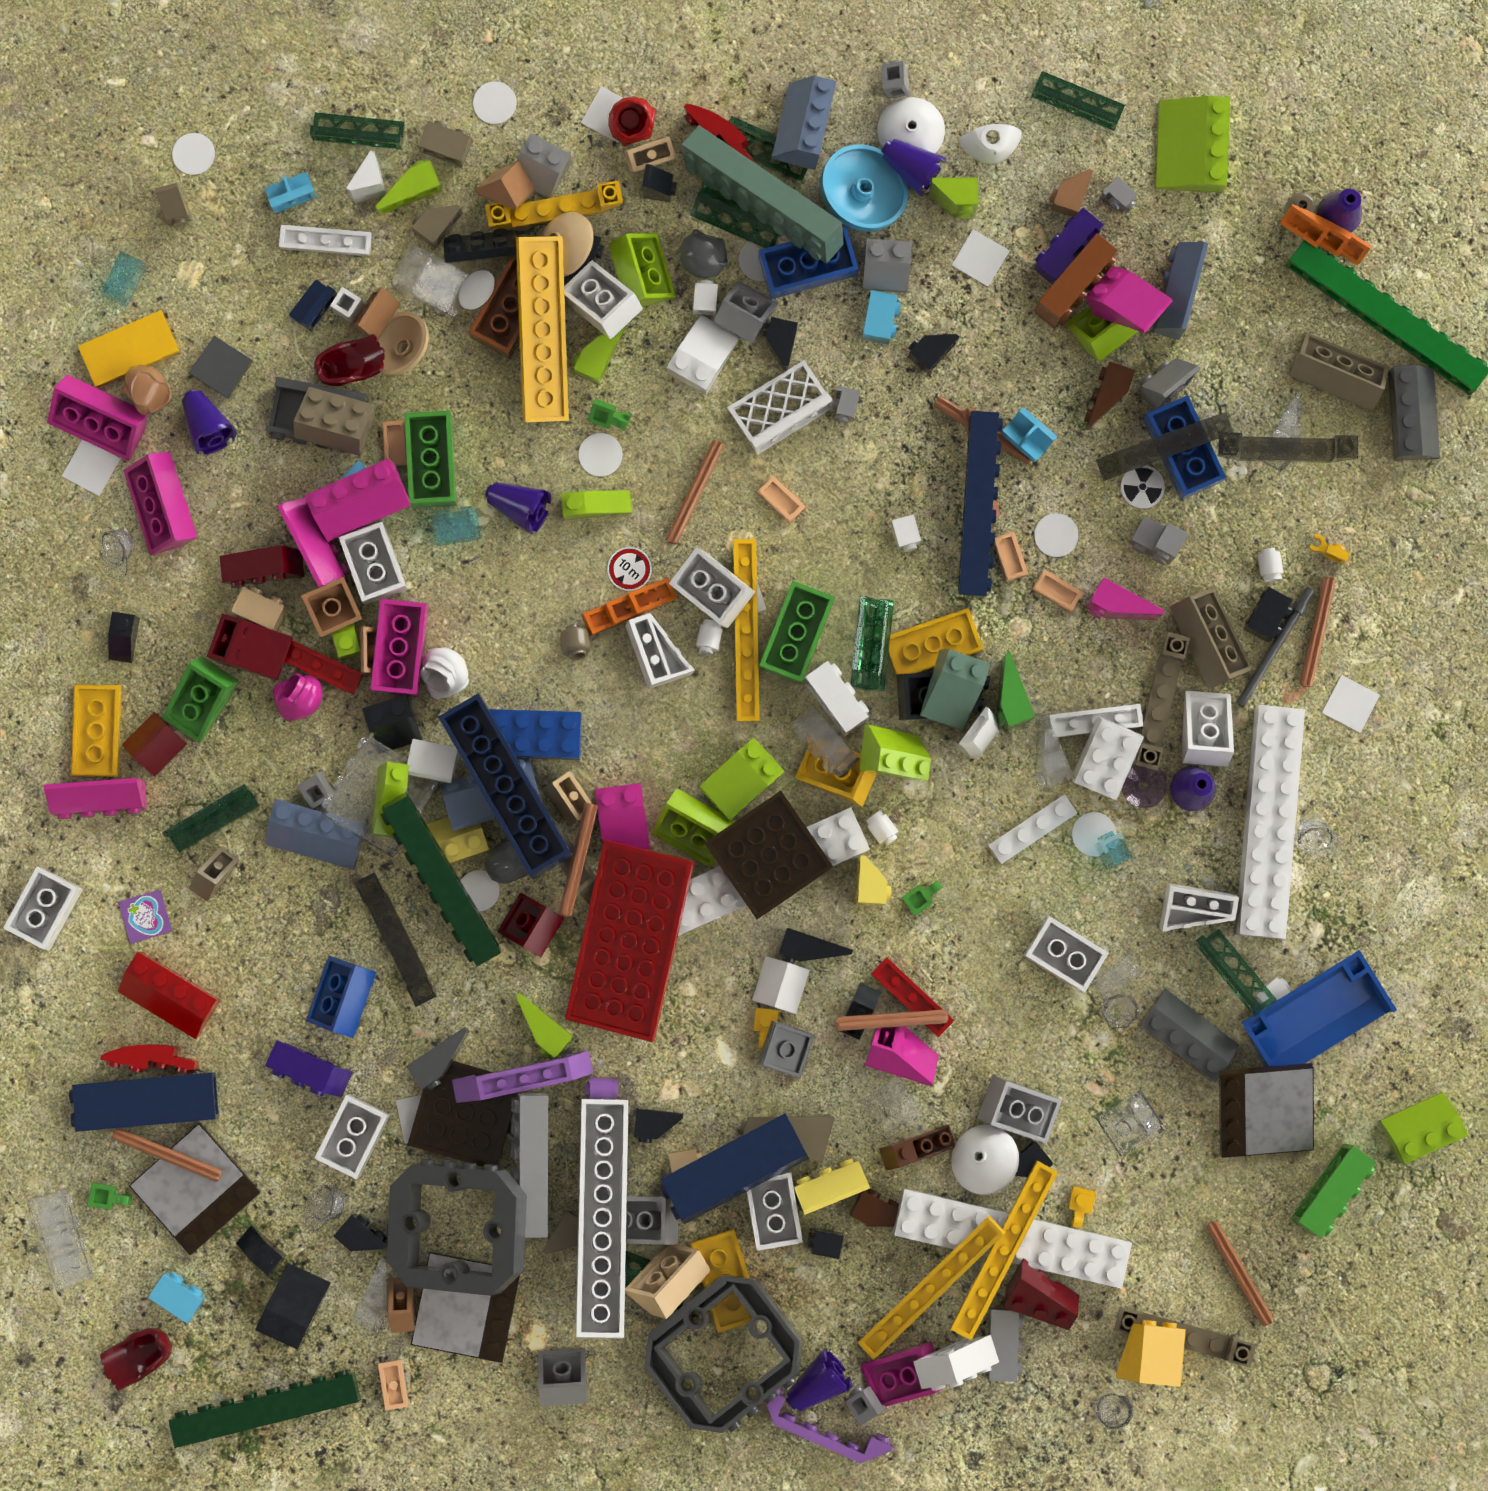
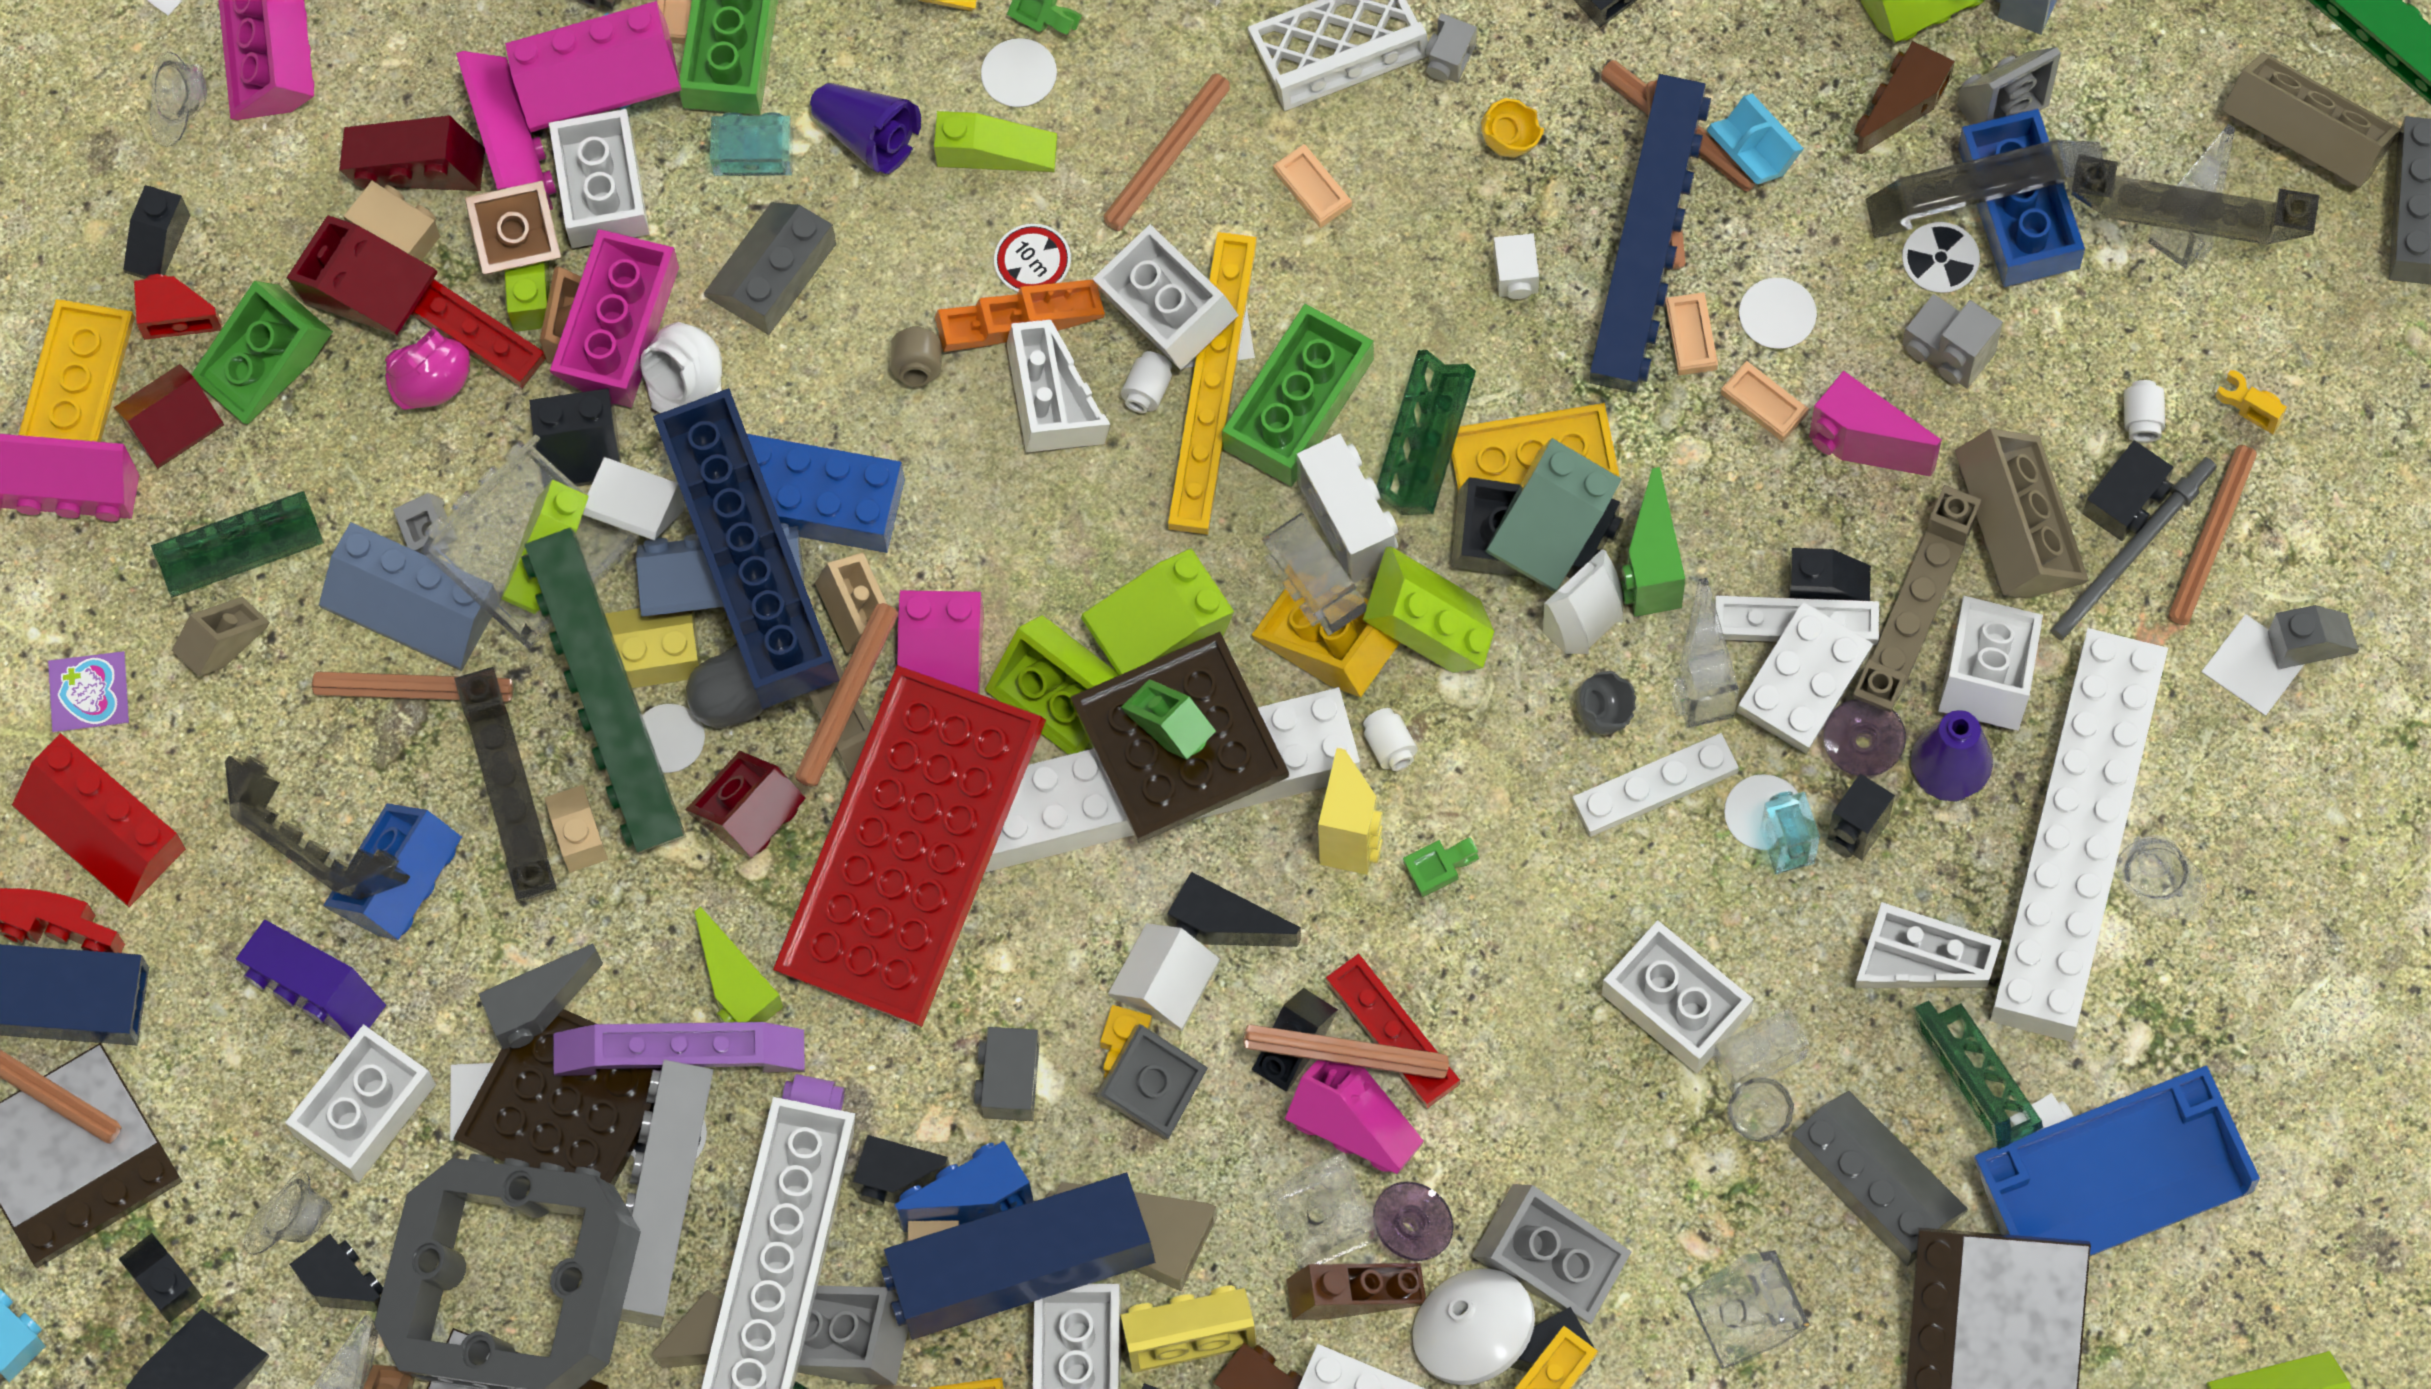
camera: 20 degrees right, 15 degrees down
none -> red slope [134,274,223,340]
none -> clear smoke slope [225,755,410,900]
none -> nougat axle [312,671,514,702]
none -> tan slope [544,785,608,873]
none -> dark grey slope [704,202,836,335]
none -> blue slope [894,1141,1034,1232]
none -> dark grey brick [974,1027,1040,1121]
none -> bright green slope [1121,679,1216,760]
none -> dish [1373,1182,1454,1261]
none -> yellow hair [1481,98,1544,158]
none -> dark grey hair [1575,671,1637,735]
none -> black slope [1788,548,1871,601]
none -> black brick [1827,773,1895,861]
none -> dark grey slope [2268,605,2359,669]

